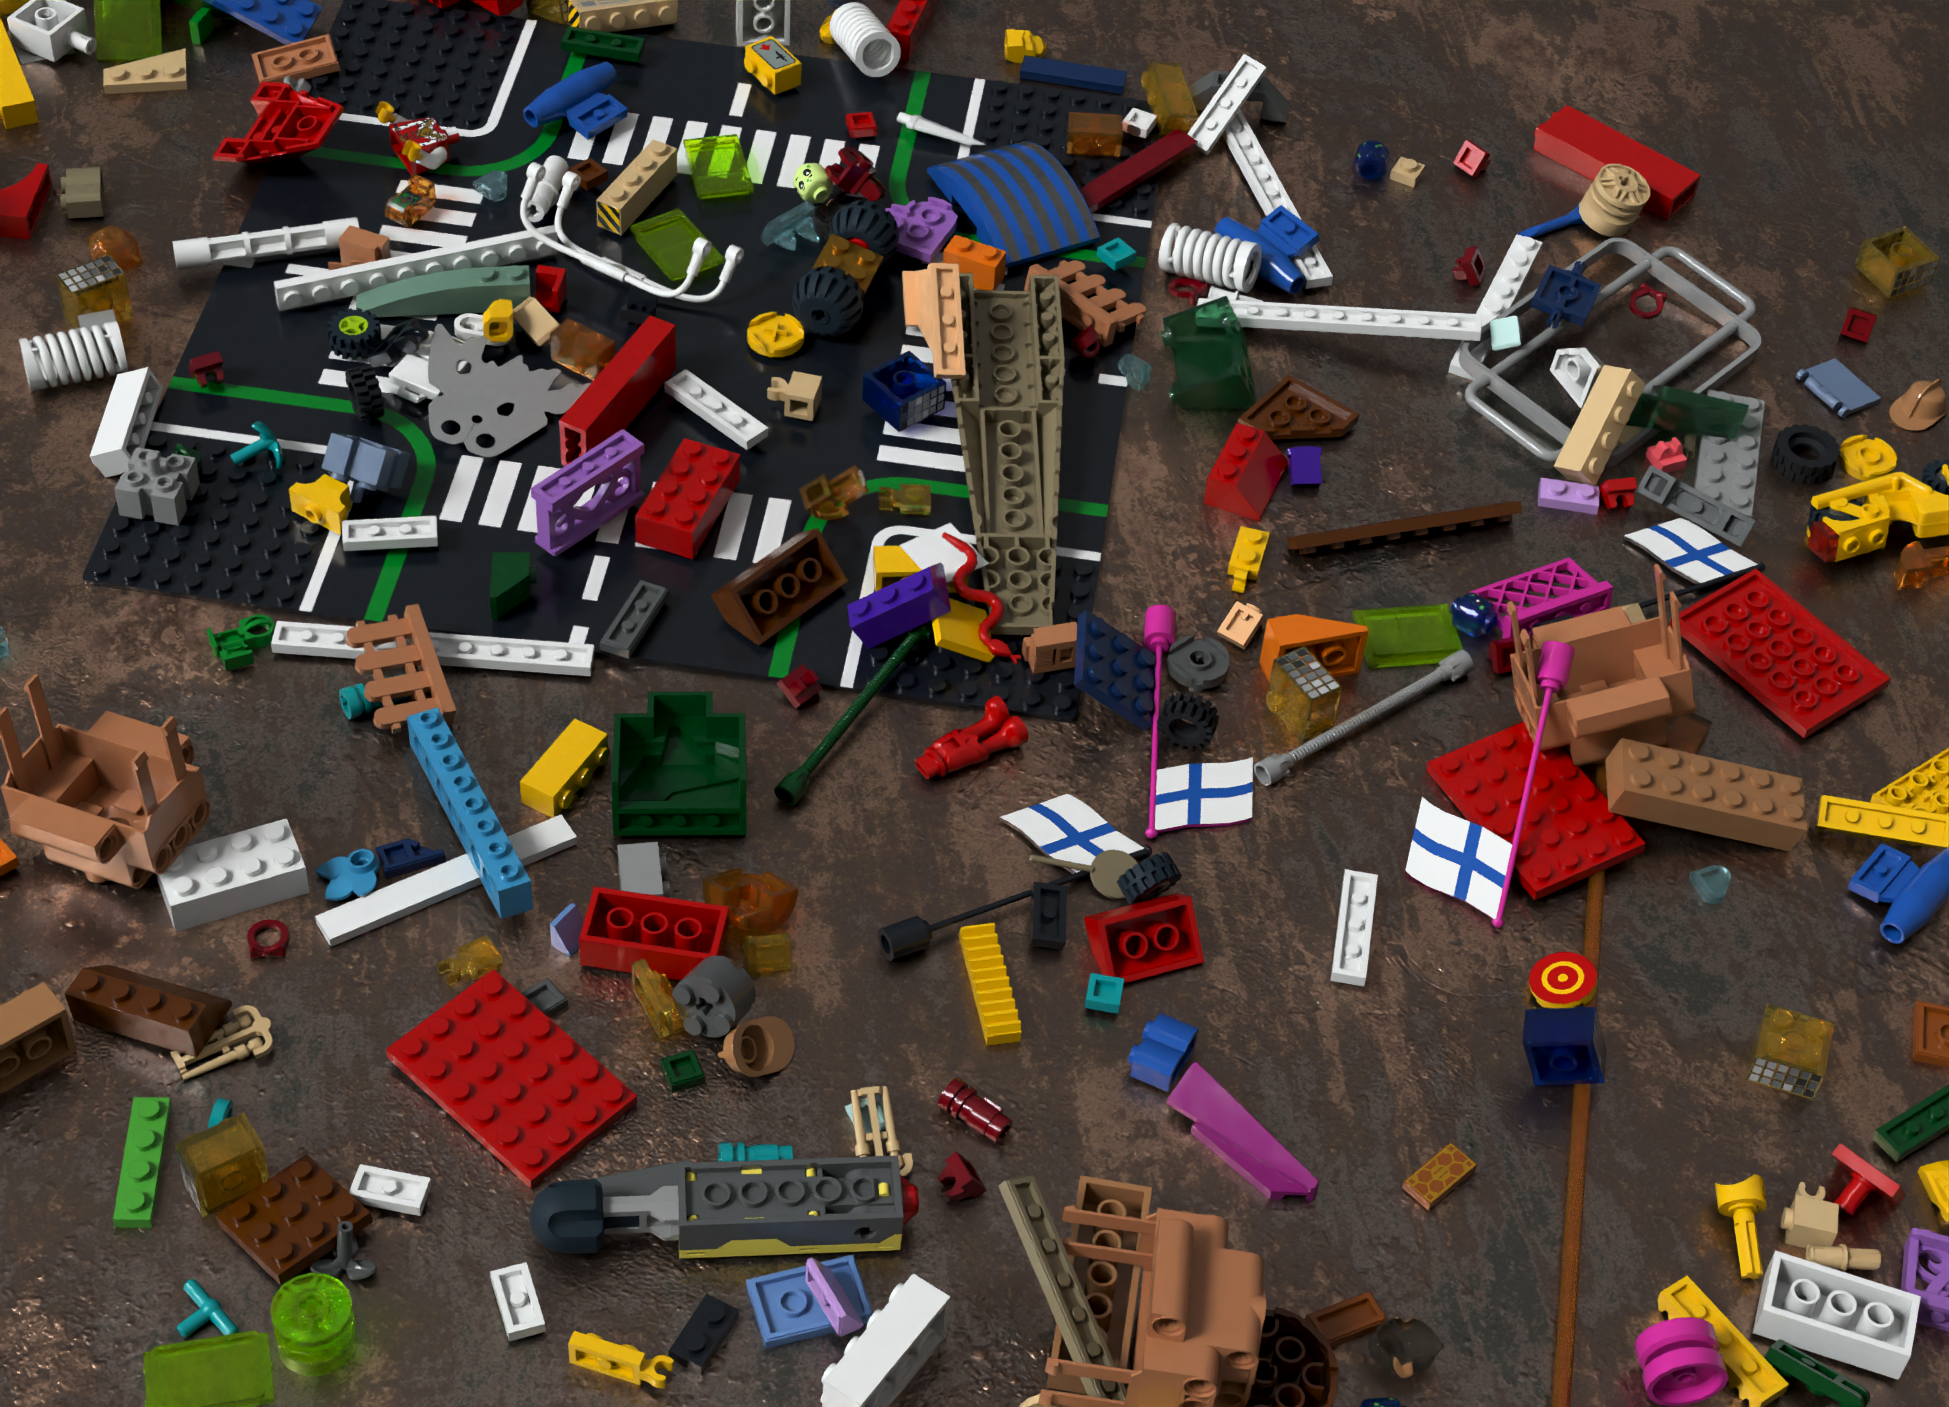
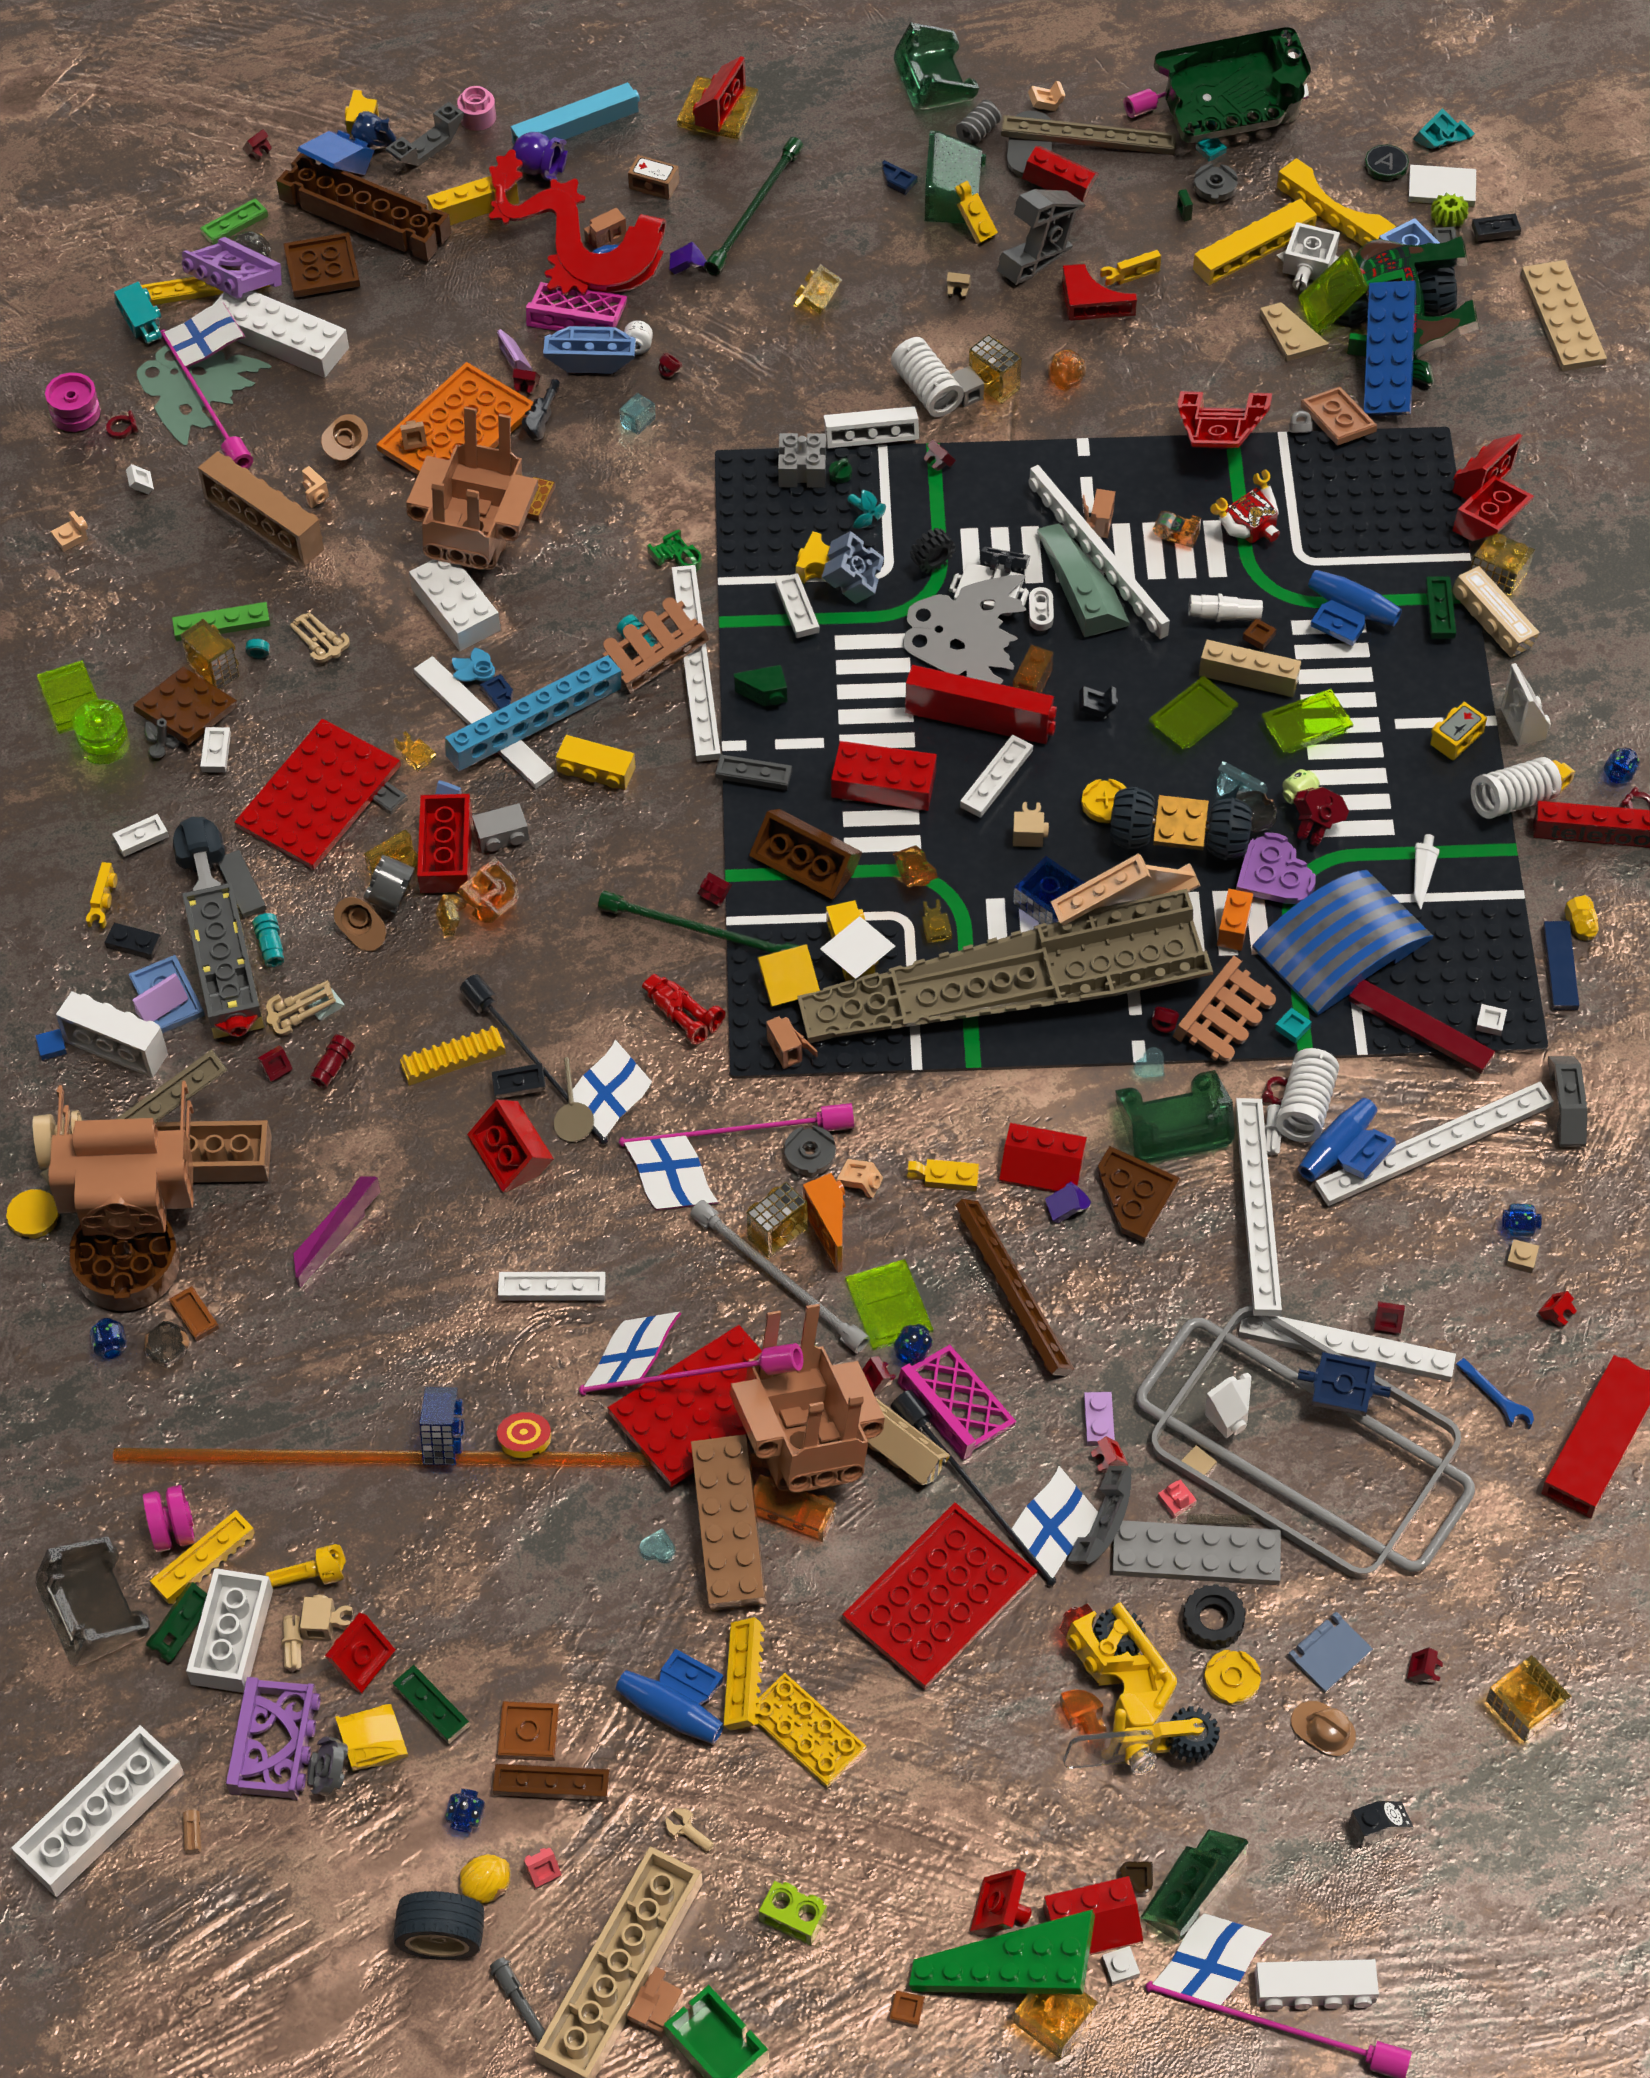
camera: 85 degrees right, 10 degrees up
dark tan brick [60,167,104,219] -> none
reddish brown slope [64,965,232,1057] -> none
white piece [172,217,359,270] -> none
teal piece [177,1279,239,1339] -> none
dark red piece [247,919,290,959] -> none
black wheel [327,308,382,360] -> none
clear light blue tile [473,170,508,201] -> none
yellow rock [482,298,513,342] -> none
tan slope [513,296,562,346] -> none
white bar [520,162,744,303] -> none
medium lavender fence [531,429,644,556] -> none
red panel [533,265,567,313] -> none
dark green panel [611,691,746,836] -> none
dark green tile [660,1049,705,1093] -> none
red tile [846,112,878,138] -> none
dark purple slope [847,562,951,649] -> none
red animal [942,532,1021,664] -> none
clear orange brick [1066,112,1123,156] -> none
dark blue plate [1074,609,1156,731] -> none
teal plate [1084,973,1124,1014] -> none
black wheel [1117,852,1182,905] -> none
blue brick [1127,1013,1199,1092] -> none
clear yellow brick [1141,61,1199,135] -> none
black tyre [1157,692,1219,751] -> none
white plate [1188,54,1266,155] -> none
dark orange tile [1402,1142,1477,1211] -> none
light aqua slope [1490,315,1522,351] -> none
tan brick [1554,365,1646,486] -> none
tan wheel [1579,164,1650,237] -> none
clear green slope [1626,385,1749,439] -> none
dark red piece [1629,283,1668,319] -> none
clear yellow brick [1746,1004,1835,1100] -> none

